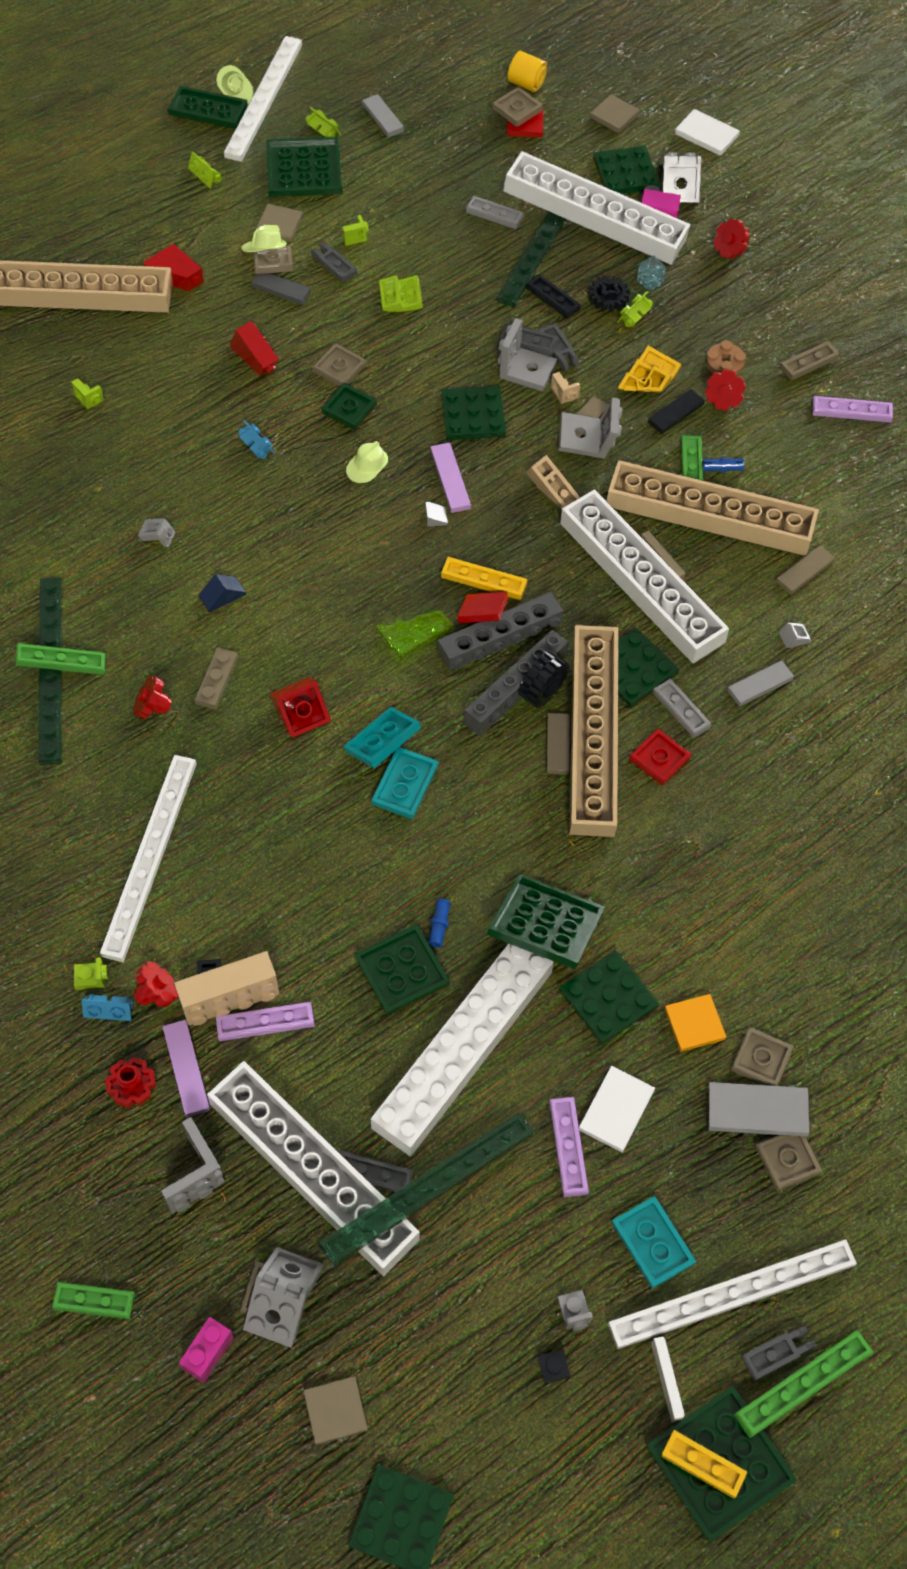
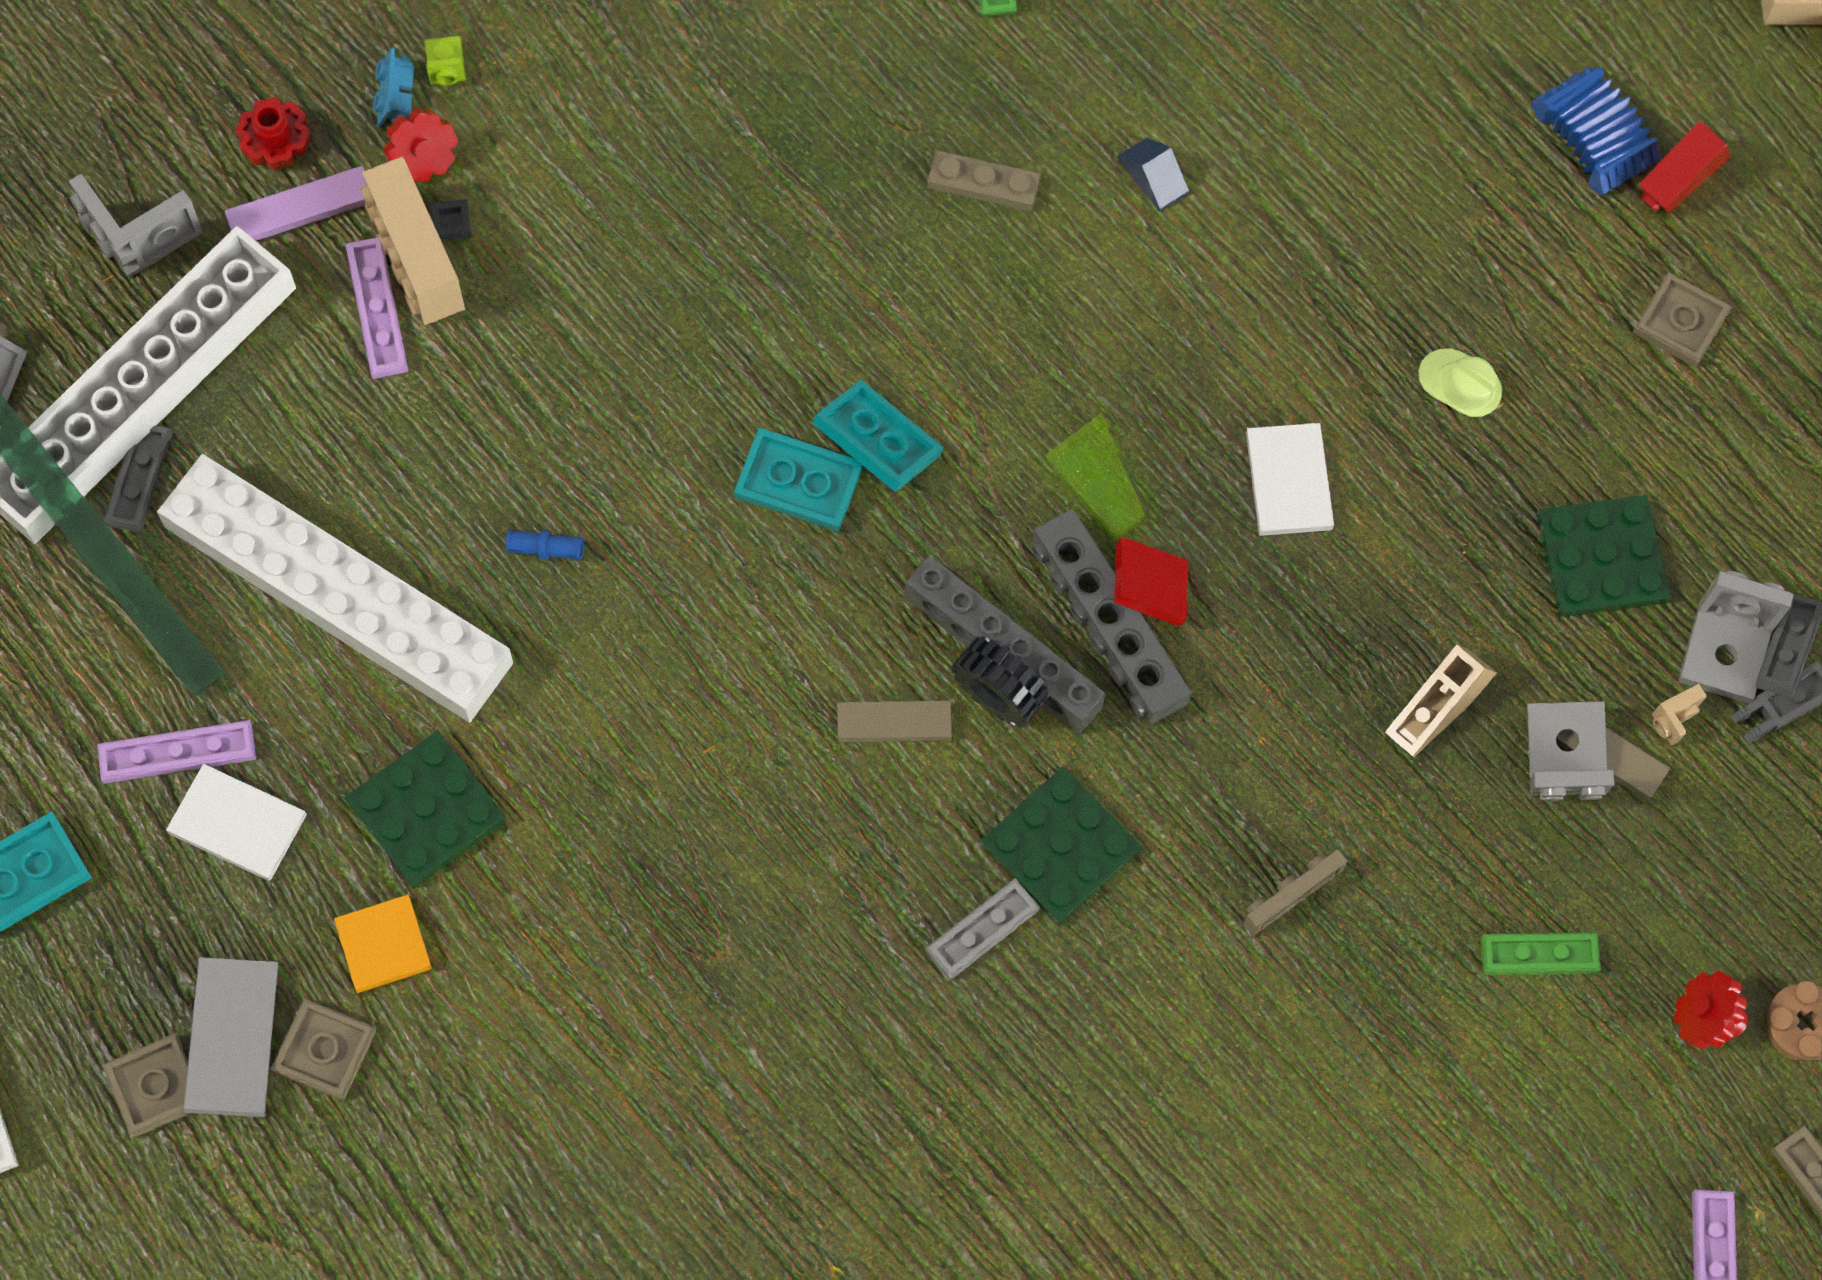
camera: 85 degrees right, 10 degrees up
white plate [100,755,196,962] -> none
red plant [133,676,172,719] -> none
light grey bracket [138,518,175,547] -> none
dark azure hinge [238,420,275,459] -> none
red slope [270,677,331,738] -> none
dark green plate [322,383,377,430] -> none
dark green plate [354,924,450,1016] -> none
slope [425,502,448,527] -> none
lavender tile [430,443,471,513] -> none
yellow plate [441,557,528,600] -> none
dark green plate [487,873,605,970] -> none
white brick [560,489,729,663] -> none
tan brick [569,625,618,837] -> none
tan brick [607,460,819,556] -> none
yellow slope [618,346,681,393] -> none
red tile [629,729,692,786] -> none
black tile [648,389,705,434] -> none
blue pin [703,457,744,473] -> none
light grey tile [727,660,794,707] -> none
dark tan tile [776,545,835,595] -> none
light grey slope [779,623,811,648] -> none
none -> white tile [1246,423,1334,536]
none -> blue piece [1531,67,1660,195]

